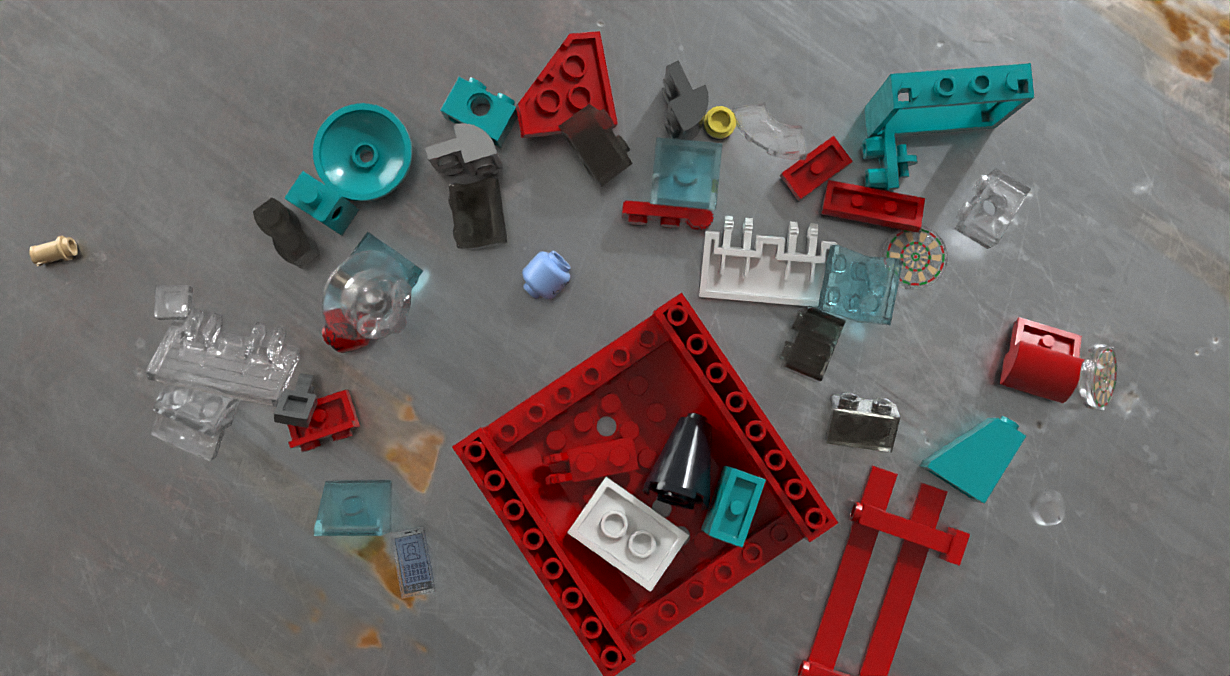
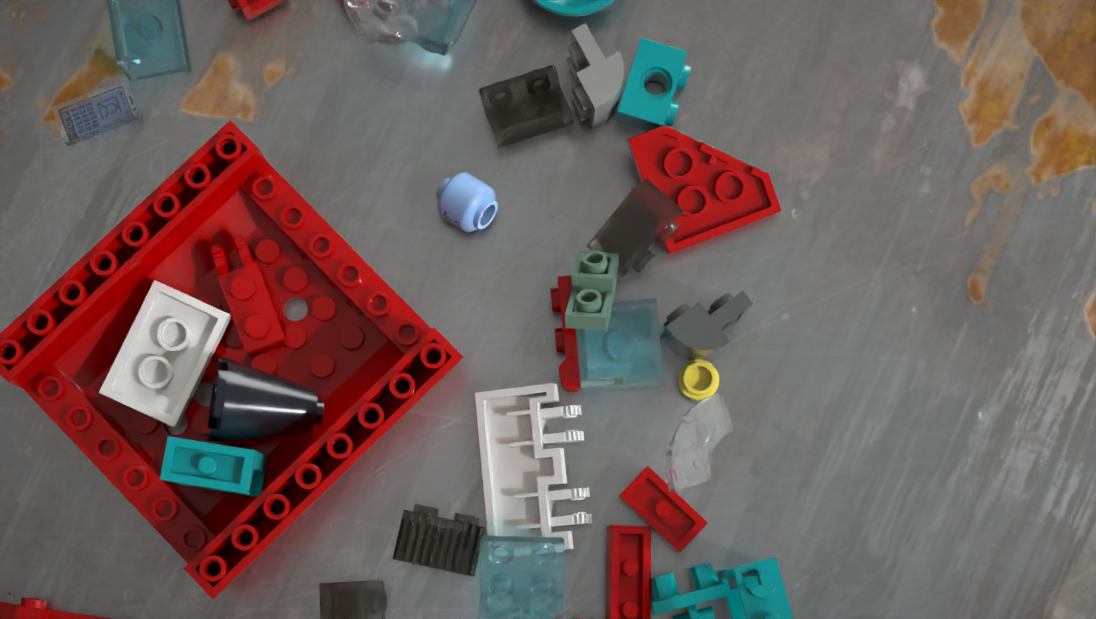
camera: 75 degrees right, 5 degrees down
none -> sand green slope [565,251,619,331]

